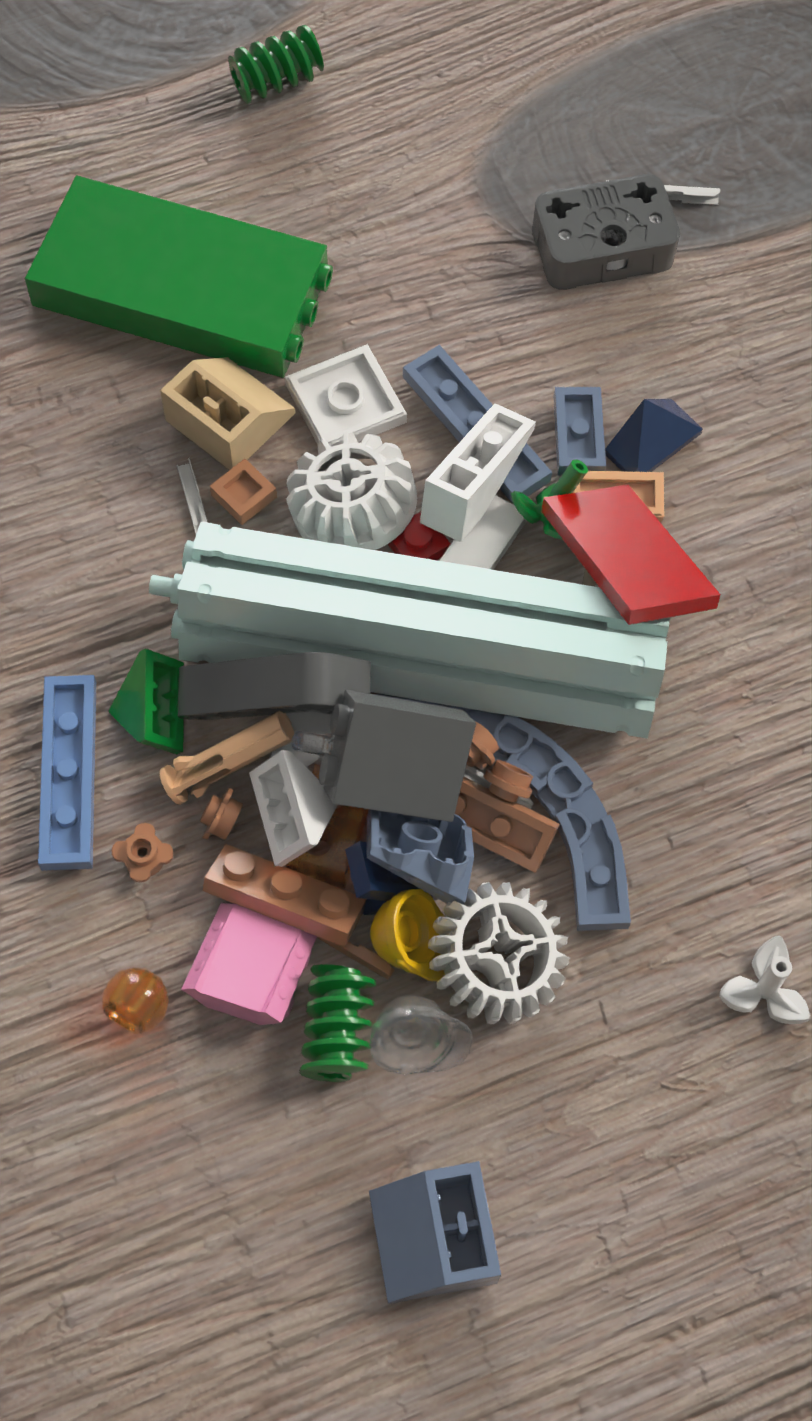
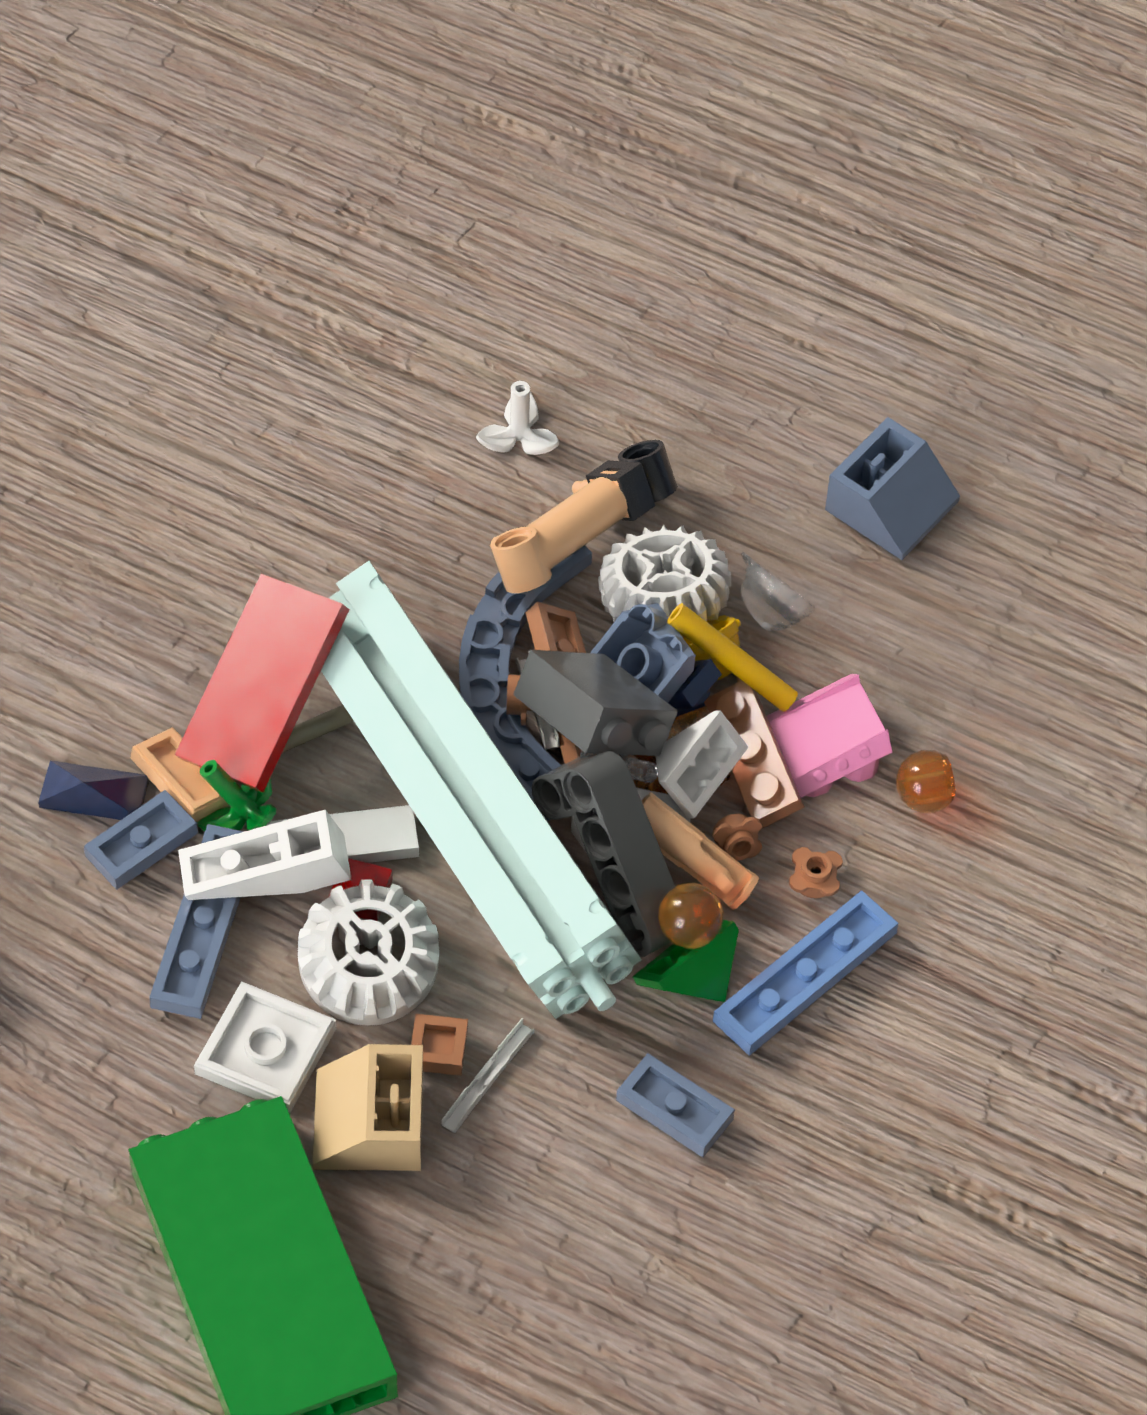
camera: 130 degrees left, 10 degrees down
green piece [299,964,376,1082] -> none
nougat plate [483,760,533,803] -> none
none -> light nougat piece [490,440,678,593]
none -> sand blue plate [616,1053,735,1157]
none -> clear orange piece [658,883,724,949]
none -> yellow piece [667,603,798,712]

